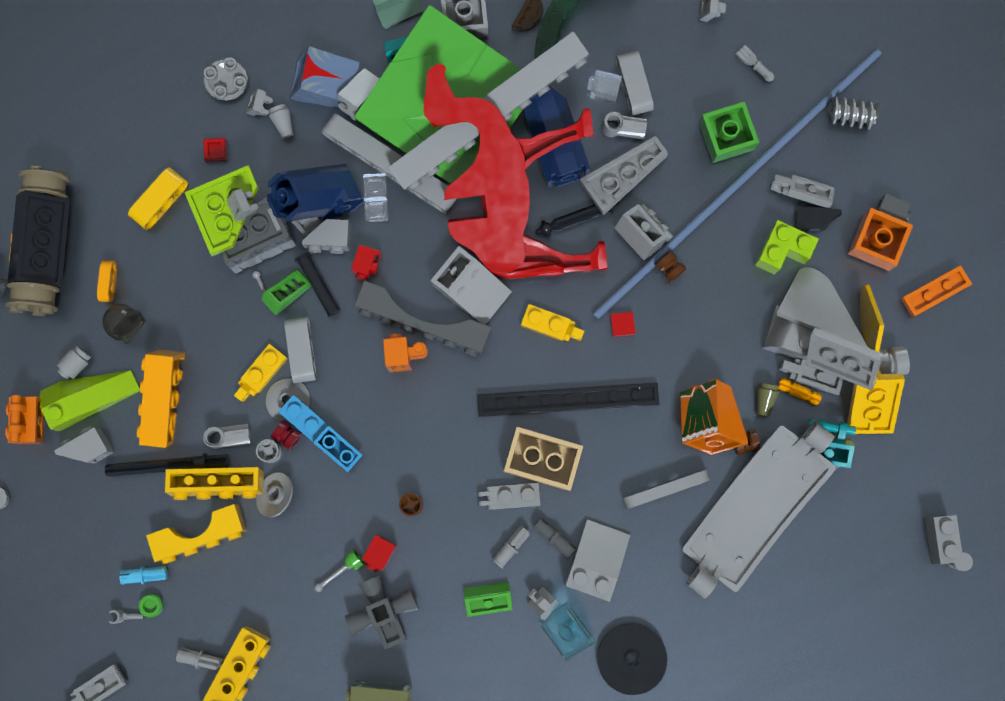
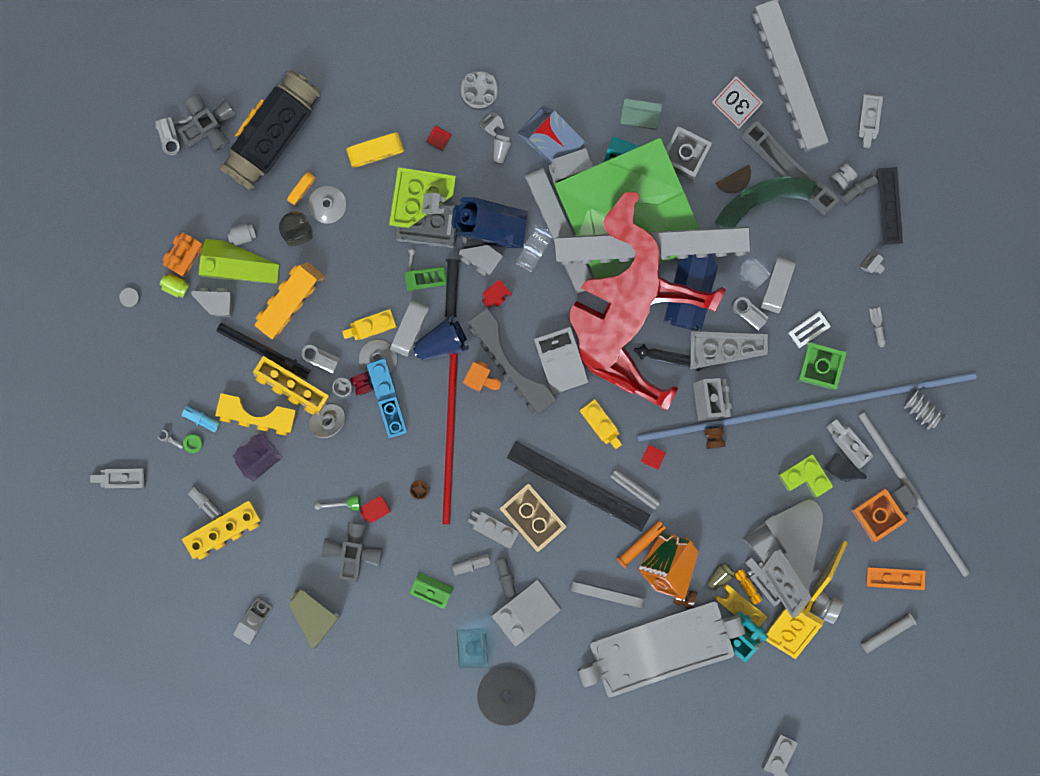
camera: 30 degrees right, 5 degrees up
light grey tile [527,587,560,621] -> none
none -> lime brick [159,273,190,298]
none -> clear purple brick [232,431,283,482]
none -> light grey dish [308,186,347,224]
none -> dark blue cone [413,315,469,360]
none -> red piece [442,353,458,524]
none -> light grey axle [610,469,661,510]
none -> orange pin [615,520,667,569]
none -> yellow plate [714,584,767,627]
none -> white tile [788,311,831,348]
none -> light grey piece [858,412,970,577]
none -> light grey pin [861,612,917,654]

